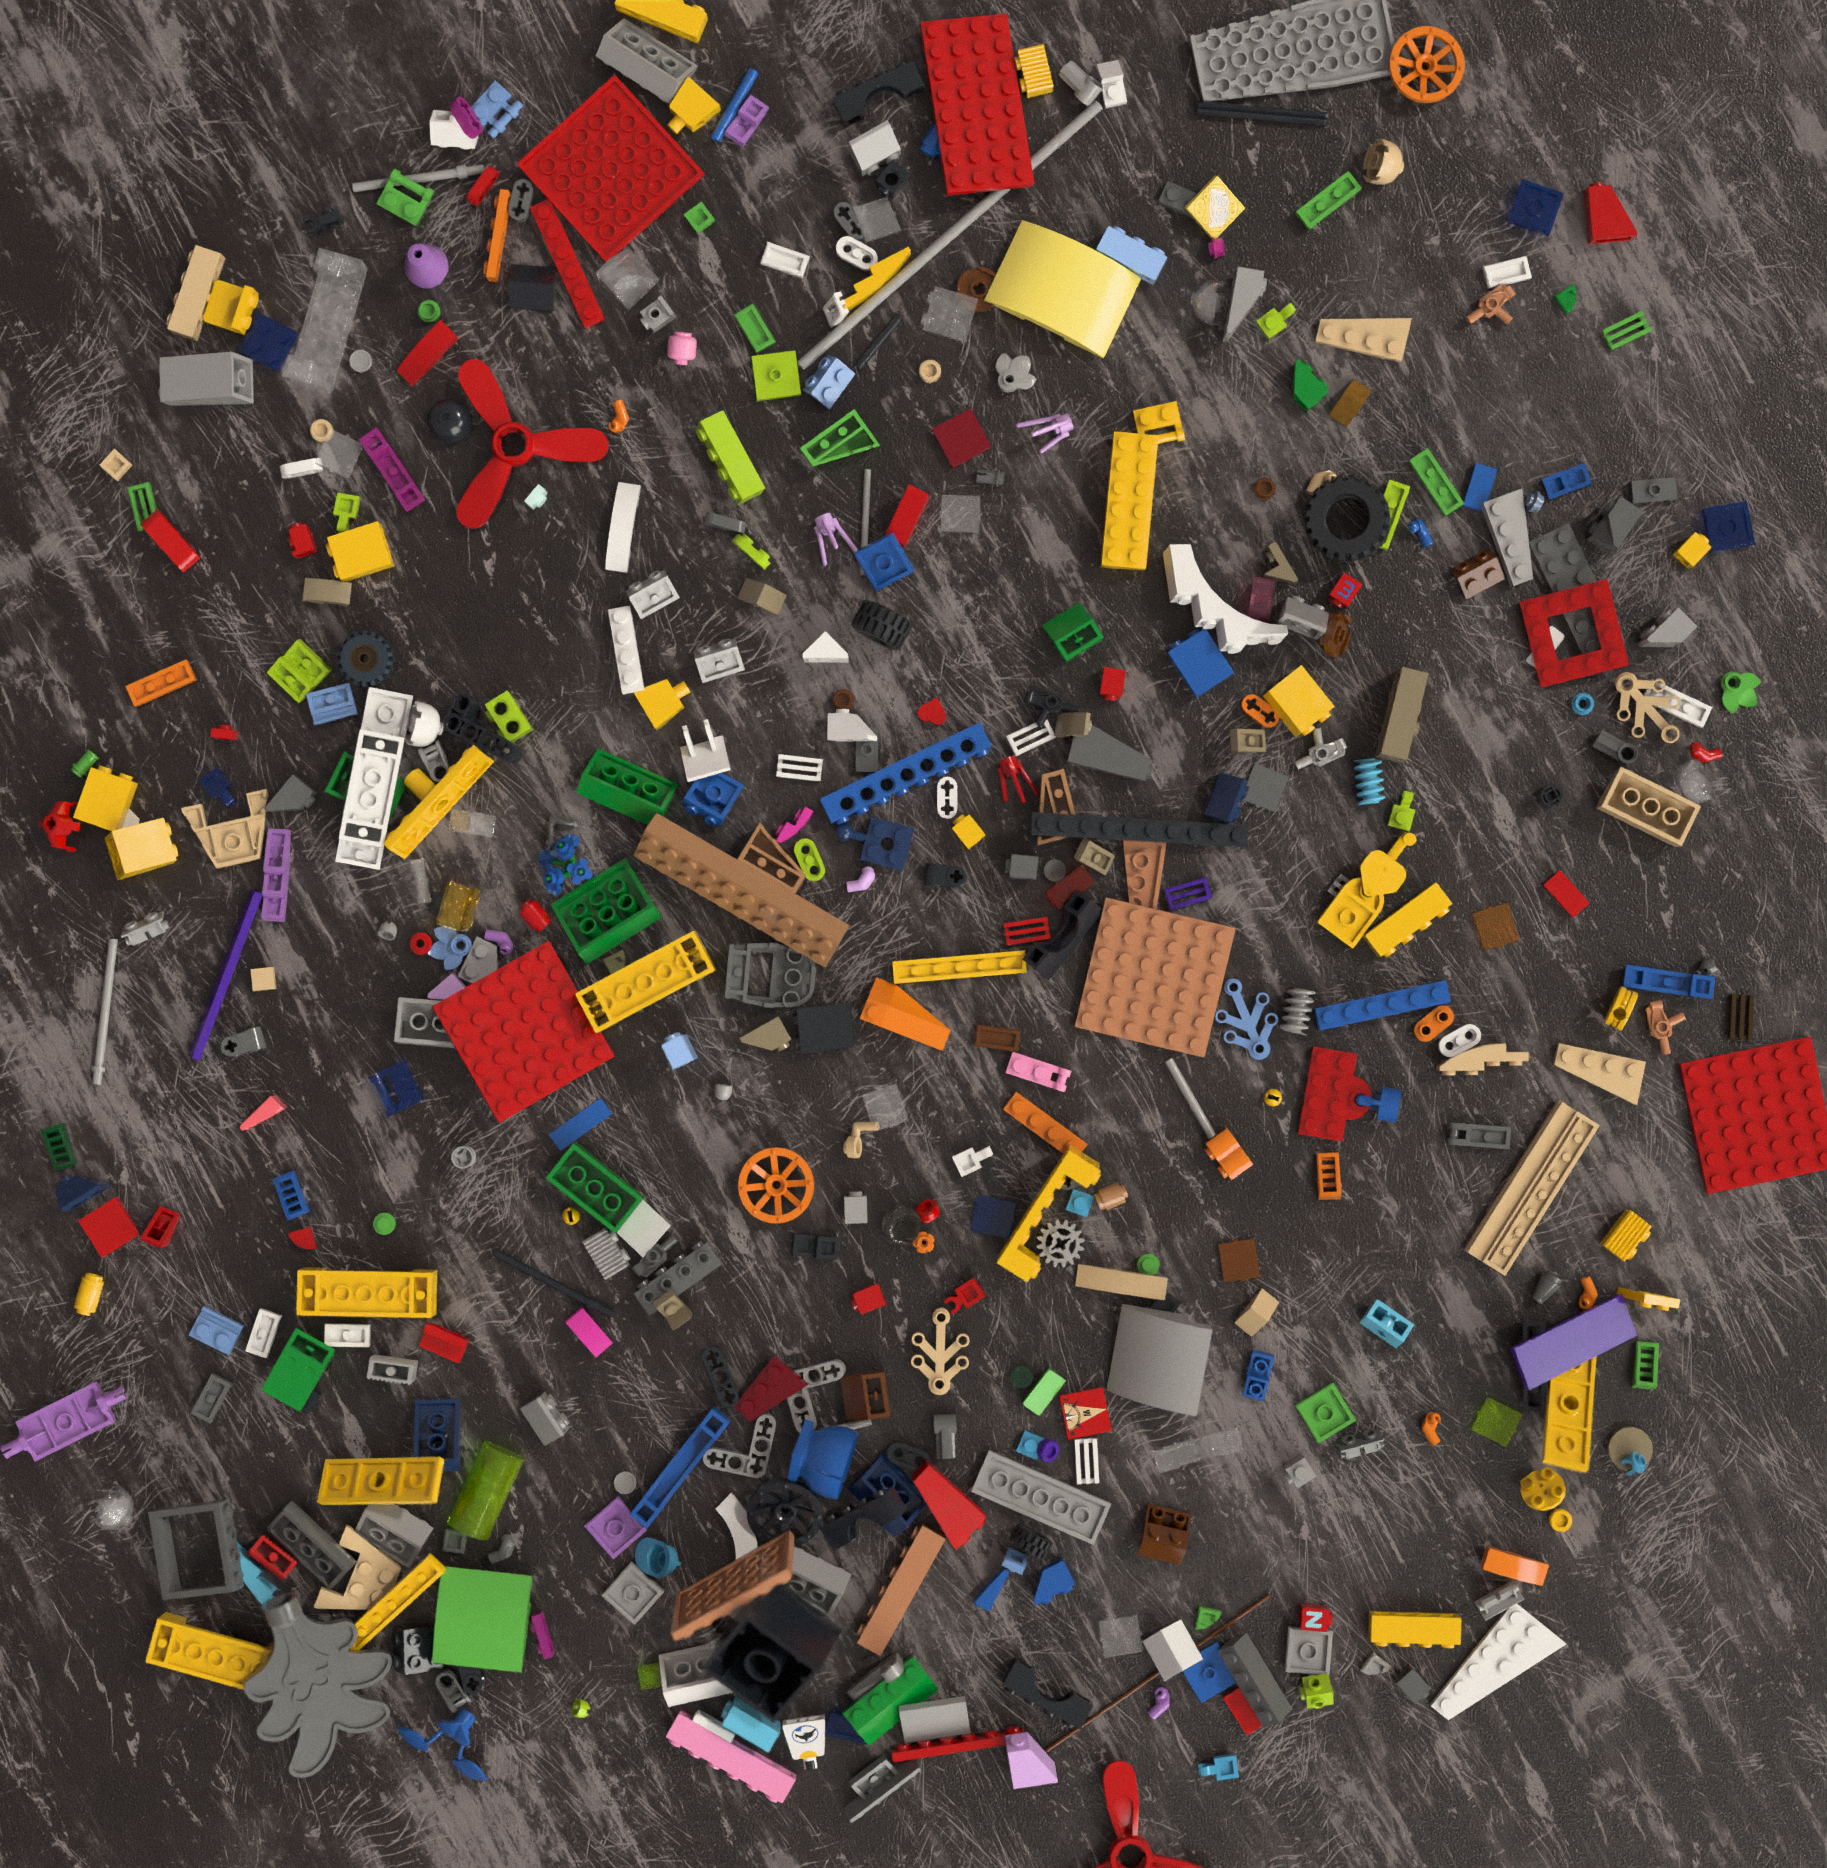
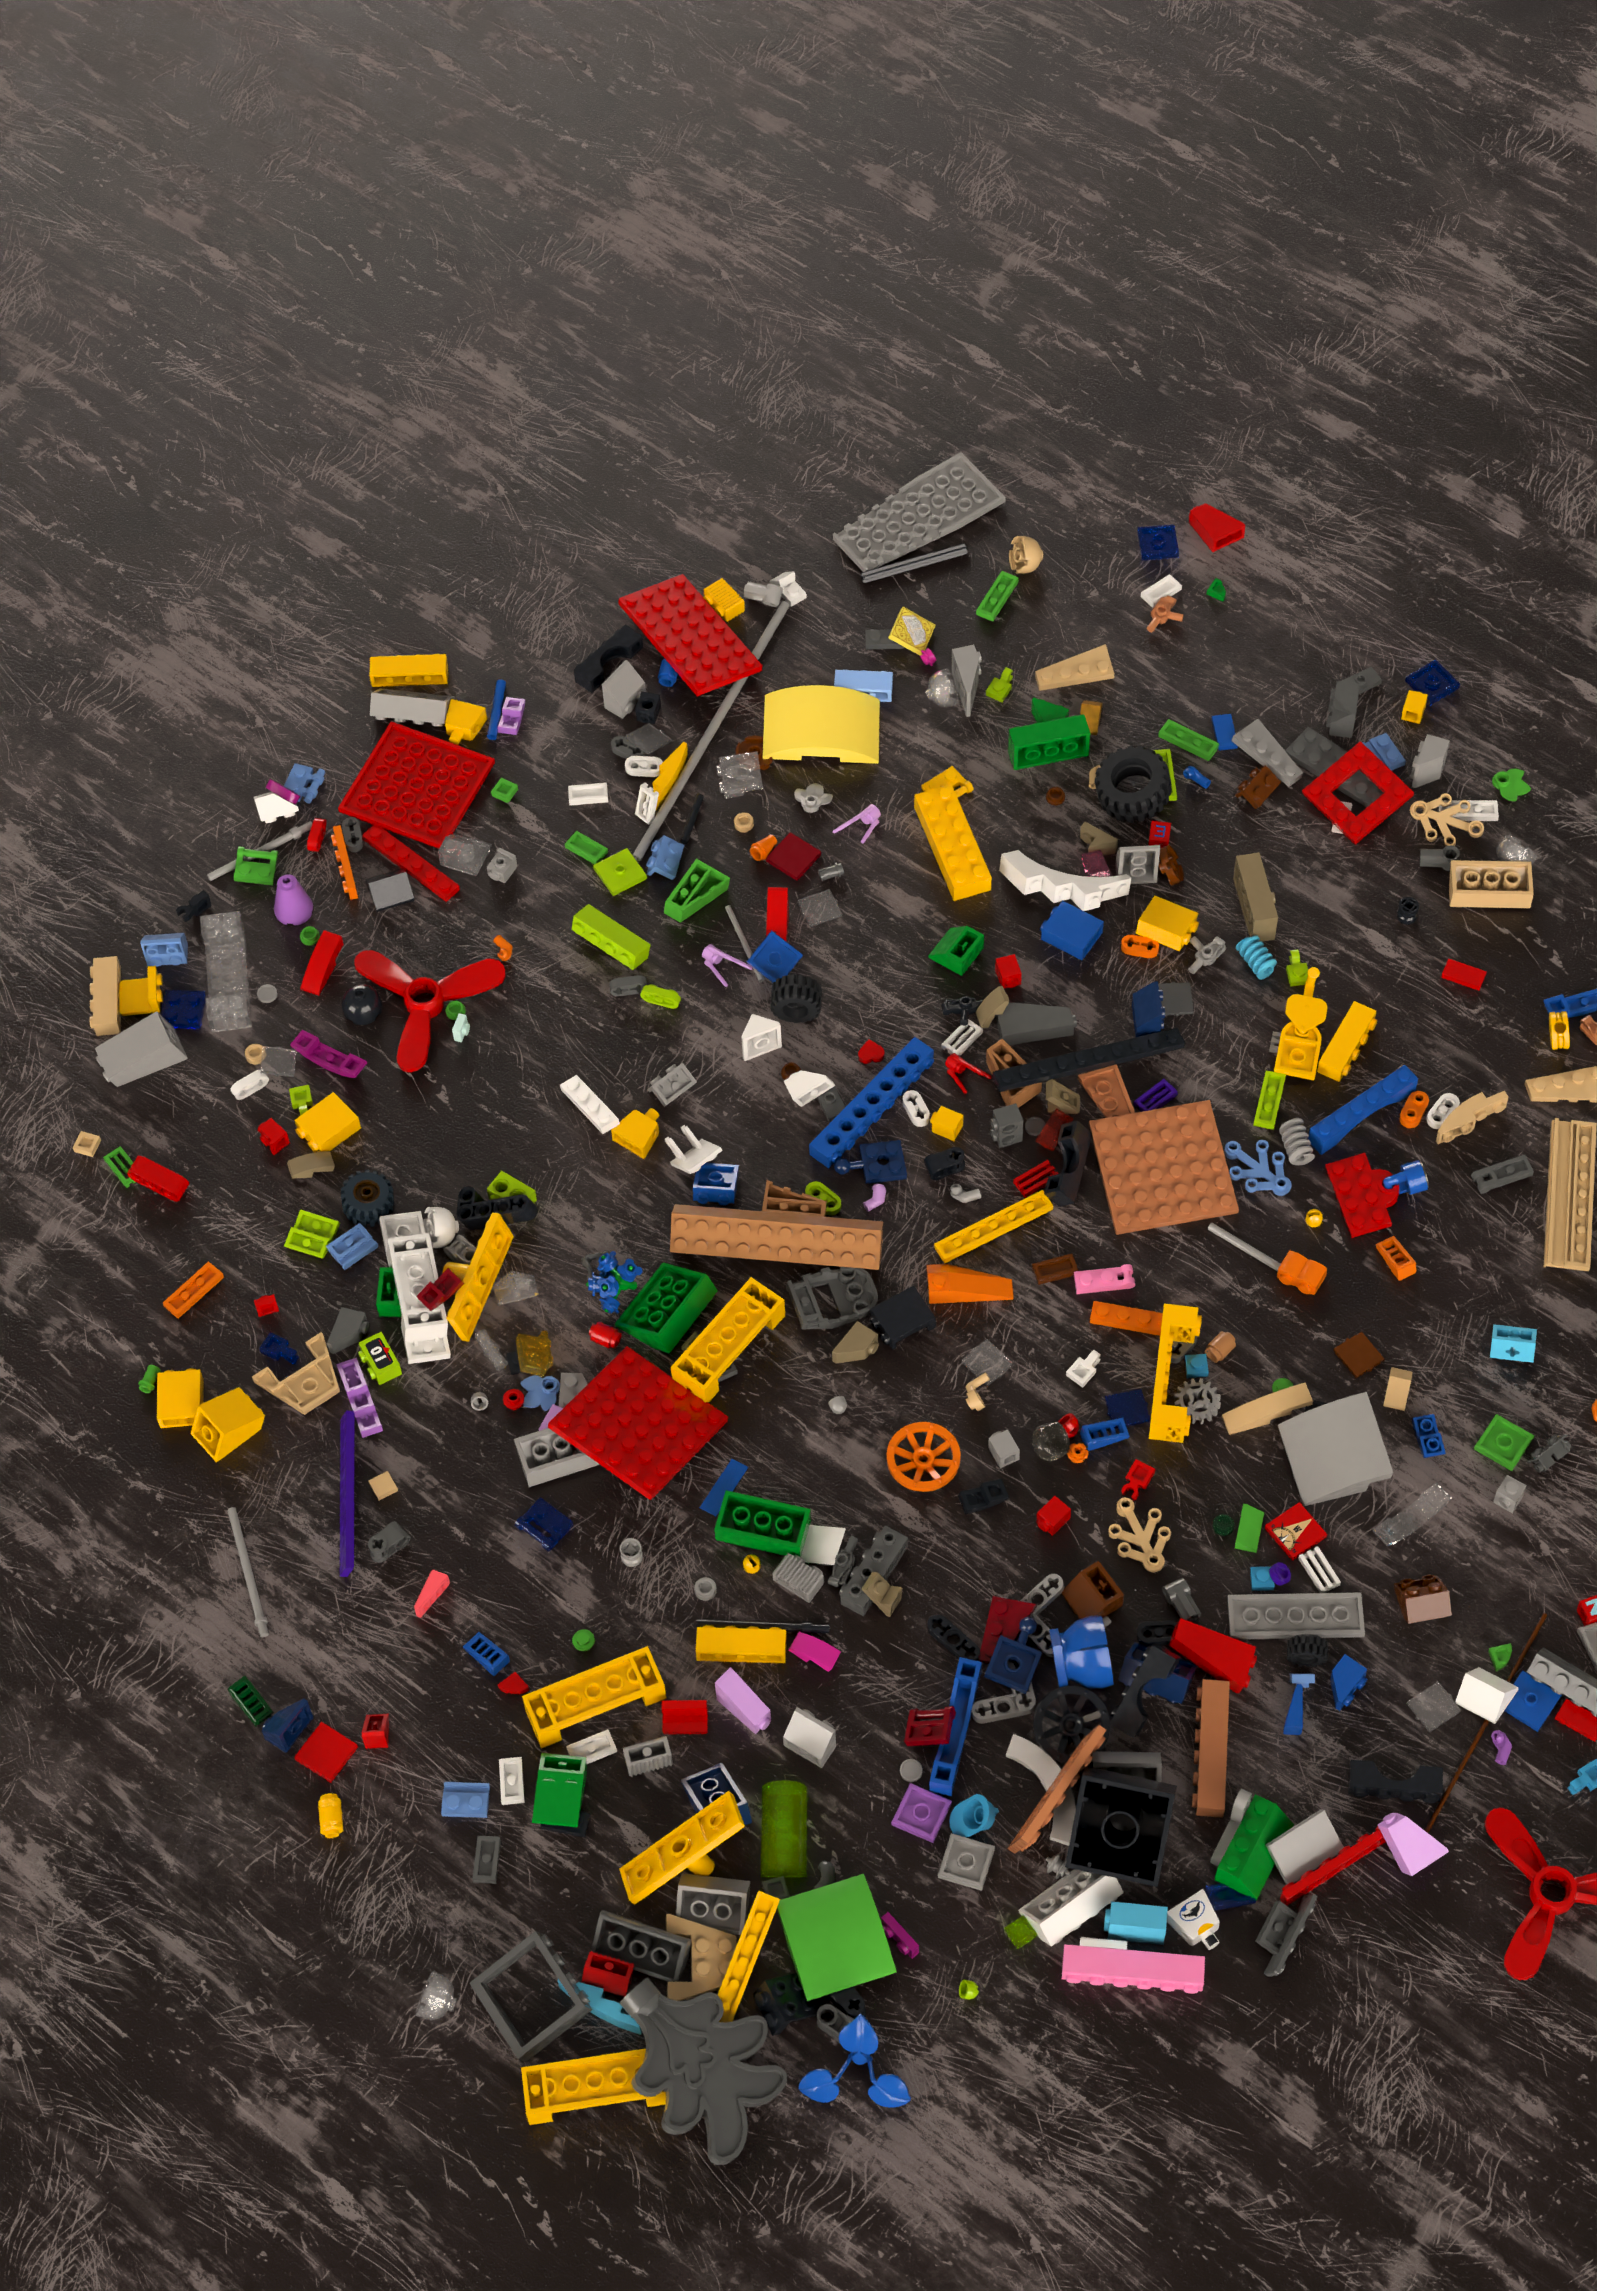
camera: 30 degrees left, 30 degrees down
medium lavender plate [1,1381,128,1461] -> none
red piece [38,801,80,852] -> none
light grey hinge [121,911,170,946] -> none
medium lavender arm [485,929,513,955] -> none
green slope [576,748,678,825] -> none
white slope [605,482,641,573] -> none
bracket [626,570,680,619] -> none
light blue brick [661,1032,698,1069] -> none
bright pink head [667,332,697,365] -> none
dark tan slope [738,578,787,616] -> none
dark pink slope [775,807,814,844] -> none
white tile [776,754,823,782] -> none
dark tan slope [1230,729,1266,753] -> none
orange wheel [1389,26,1465,103] -> none
clear orange piece [1473,903,1519,950] -> none
sand blue plate [1524,491,1544,513] -> none
blue slope [1542,463,1592,500] -> none
dark azure plate [1571,693,1594,715] -> none
bright green tile [1601,311,1652,351] -> none
red arm [1689,742,1722,763] -> none
none -> medium blue slope [140,933,188,967]
none -> lime brick [358,1332,402,1385]
none -> dark red slope [416,1268,465,1311]
none -> bright green plate [445,1001,466,1020]
none -> light grey tile [694,1577,717,1601]
none -> yellow brick [696,1625,787,1663]
none -> lavender slope [715,1667,771,1734]
none -> orange cone [750,835,777,861]
none -> dark red plate [904,1706,956,1746]
none -> light grey arm [950,1184,981,1203]
none -> dark blue plate [984,1617,1042,1694]
none -> green brick [1008,714,1090,770]
none -> blue slope [1080,1418,1129,1451]
none -> lime plate [1253,1071,1286,1130]
none -> medium blue plate [1362,733,1406,771]

